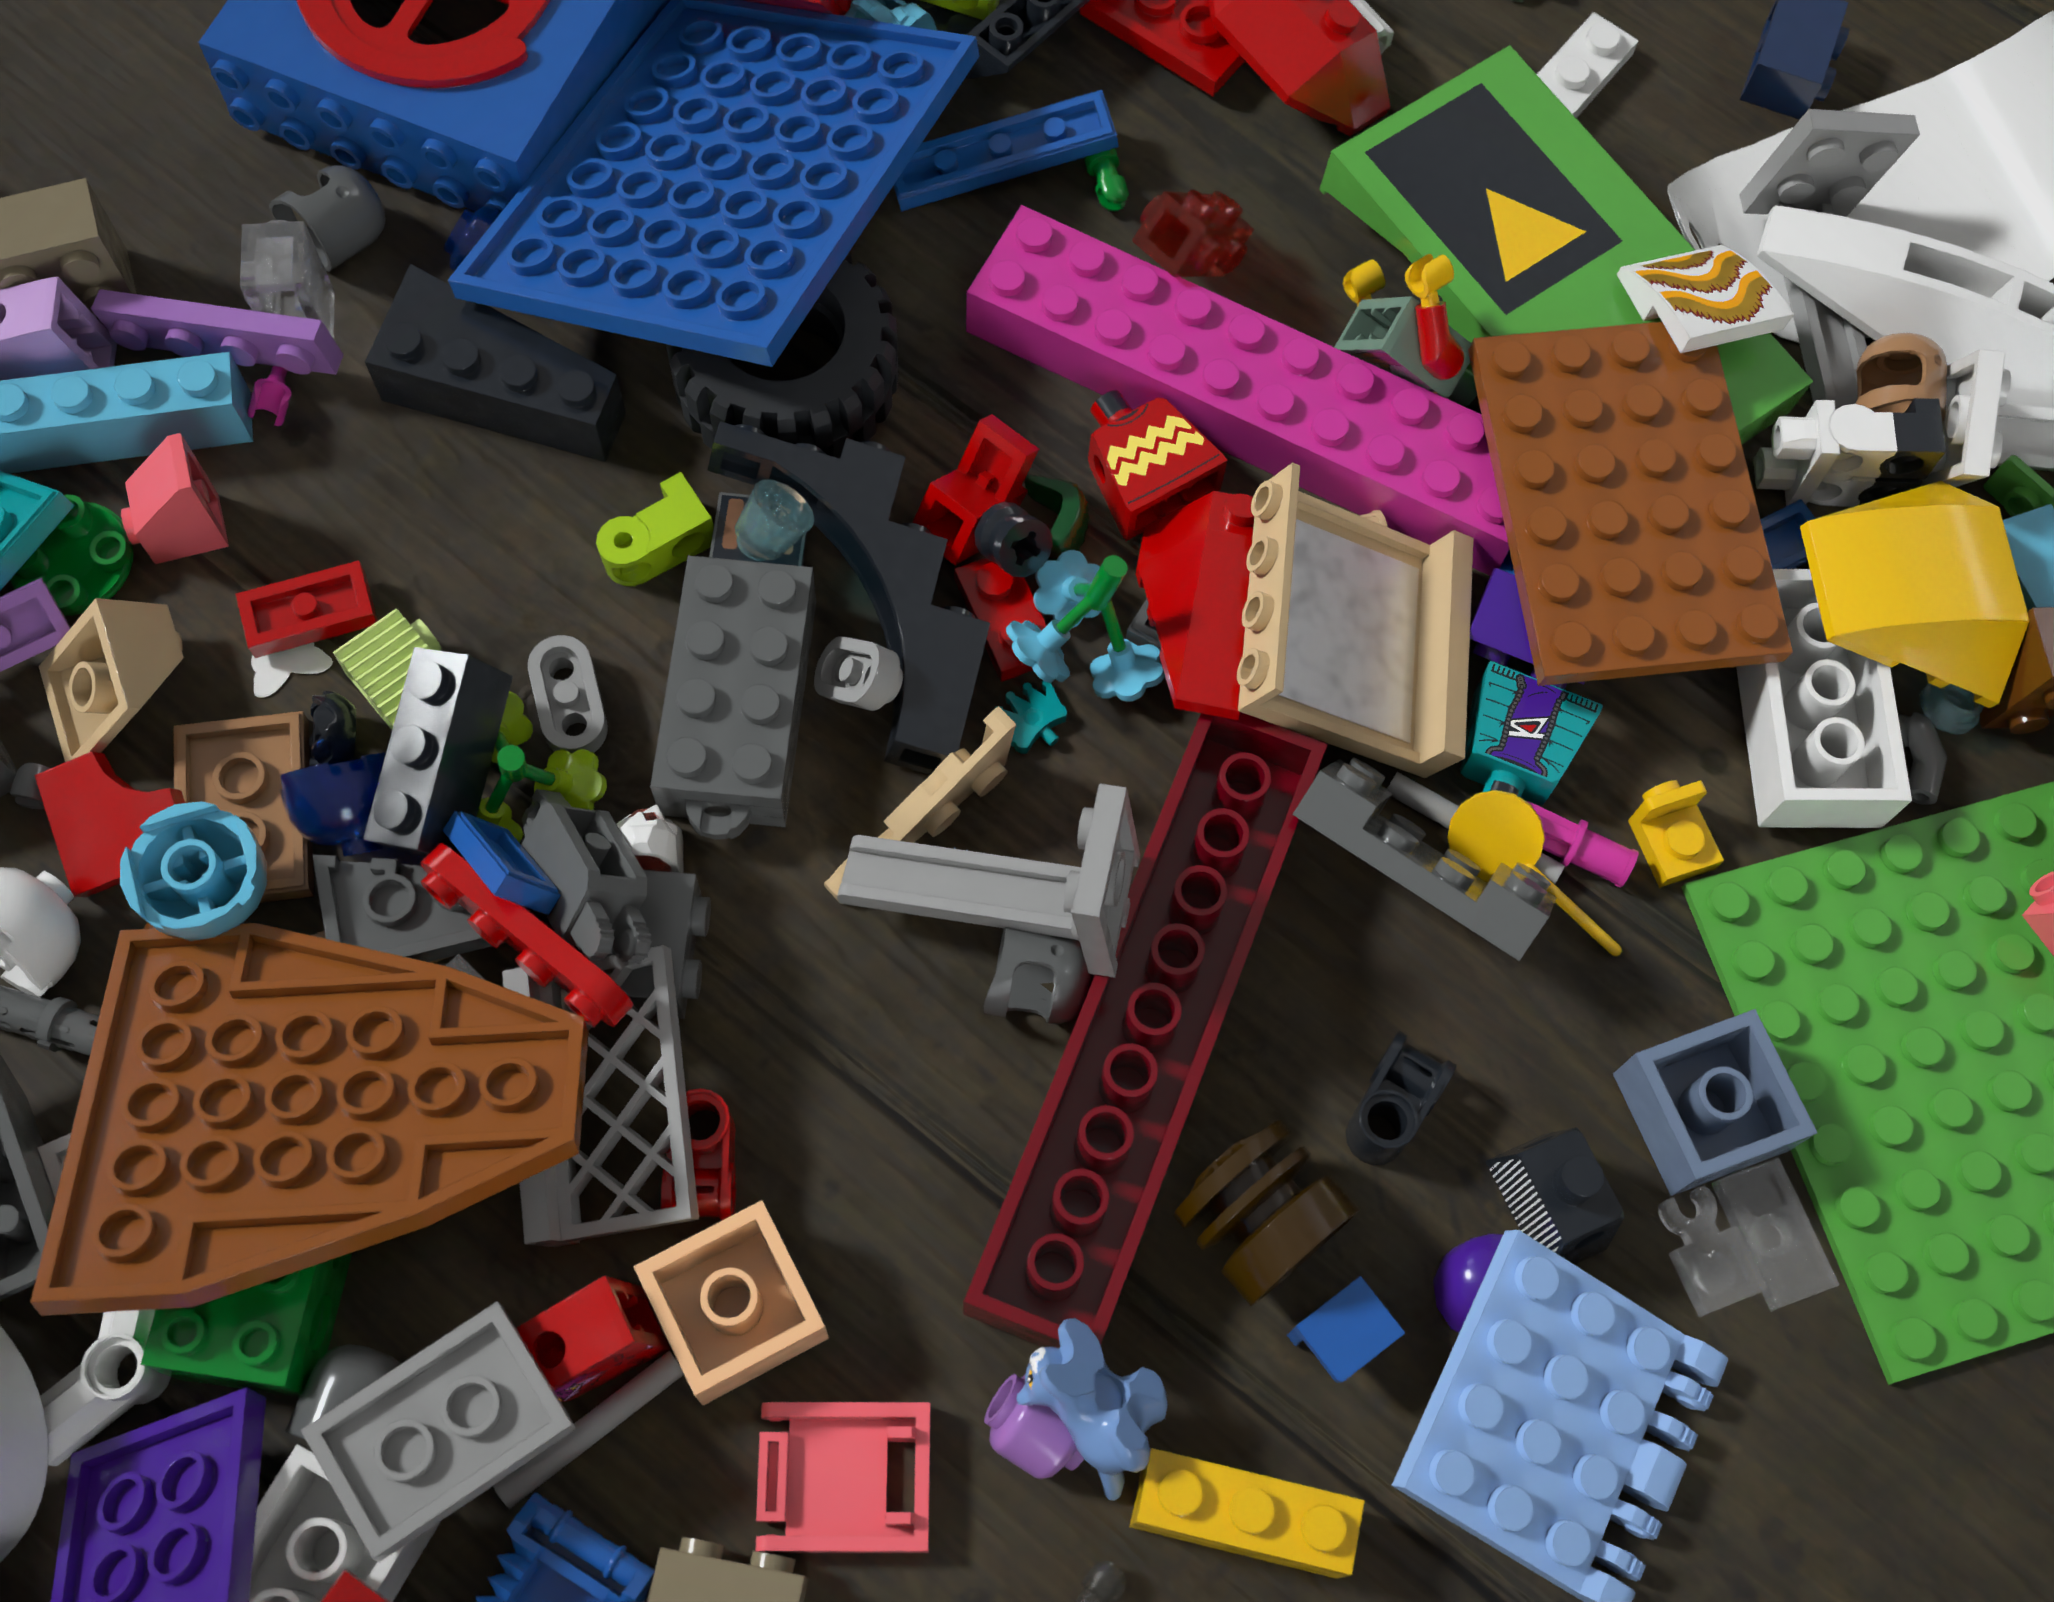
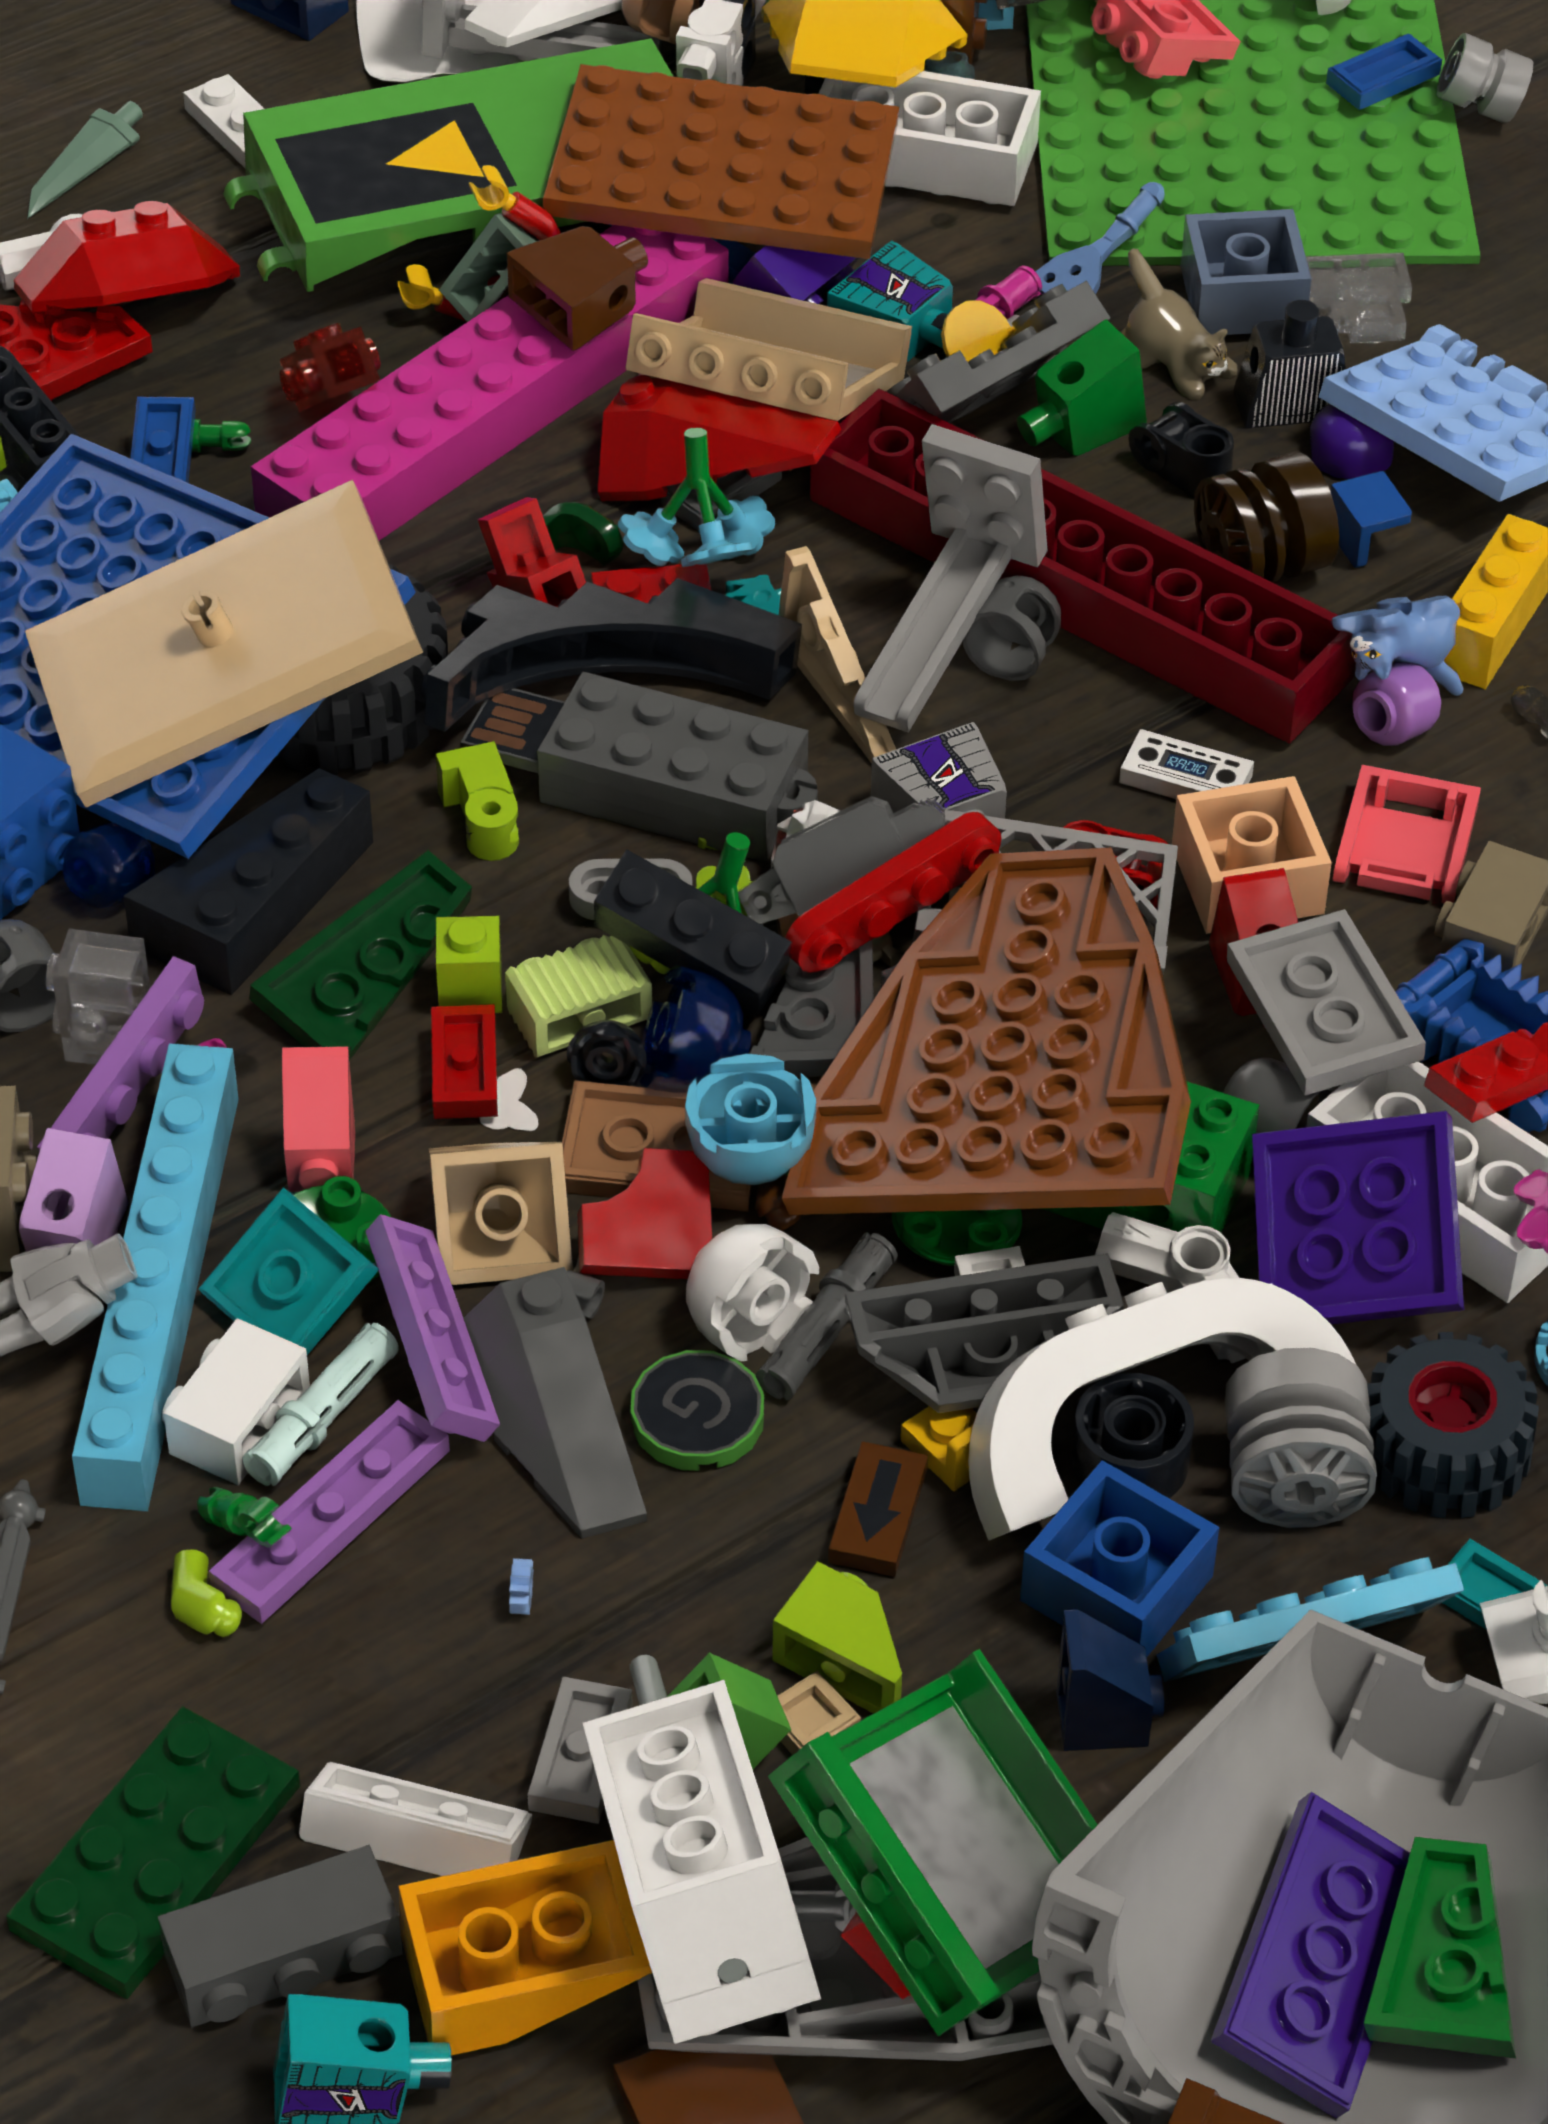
camera: 70 degrees left, 20 degrees down
blue tile [443,811,561,915] -> none
clear light blue hat [734,480,814,561] -> none
light grey plate [814,636,903,711] -> none
black wheel [974,502,1053,577] -> none
red torso [1088,390,1228,541] -> none
slope [1617,245,1794,353] -> none
yellow bracket [1628,780,1724,888] -> none
none -> tan piece [25,480,423,808]
none -> dark green wing [249,850,472,1061]
none -> lime brick [436,916,502,1013]
none -> reddish brown torso [507,226,648,351]
none -> torso [871,722,1007,818]
none -> green torso [1017,319,1147,456]
none -> medium blue piece [1035,182,1165,295]
none -> white tile [1119,729,1254,799]
none -> dark tan animal [1121,248,1238,400]

